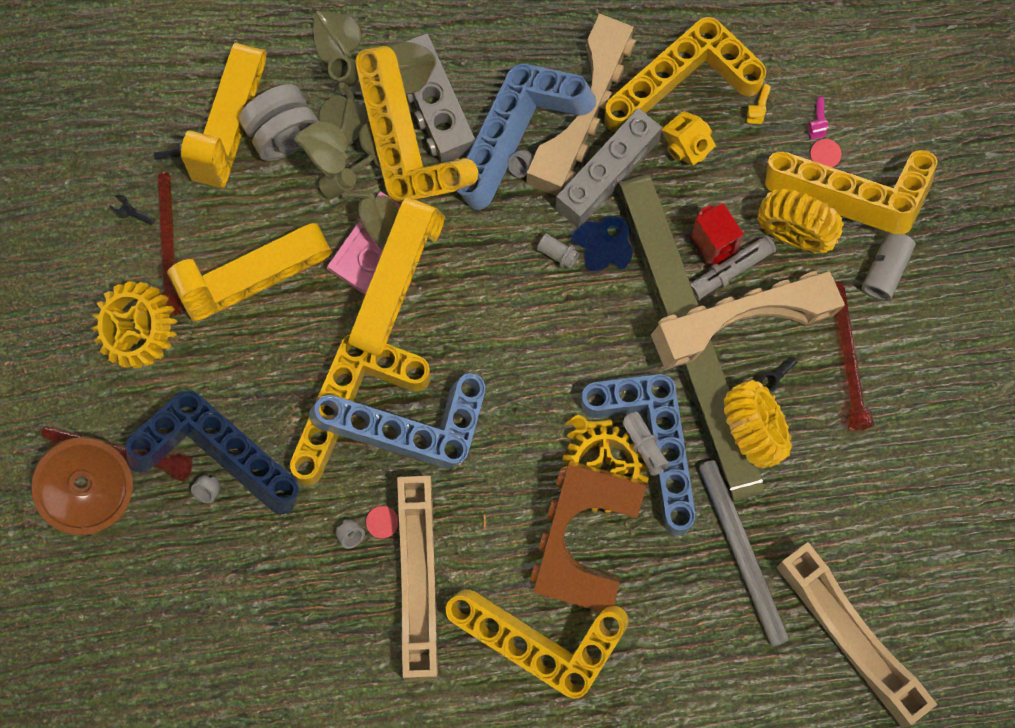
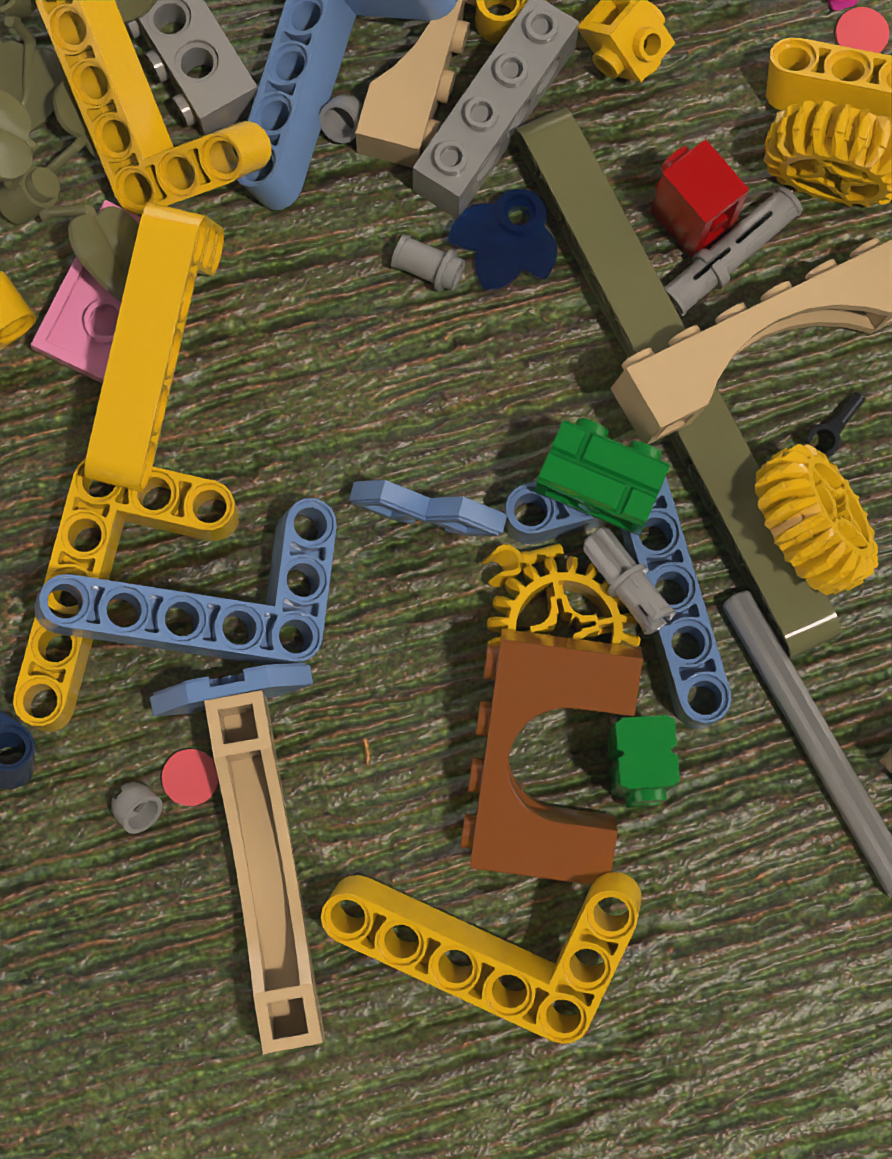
camera: 10 degrees left, 5 degrees up
none -> medium blue tile [150,663,313,716]
none -> medium blue tile [349,480,507,536]
none -> green brick [534,418,671,536]
none -> green brick [606,715,680,808]

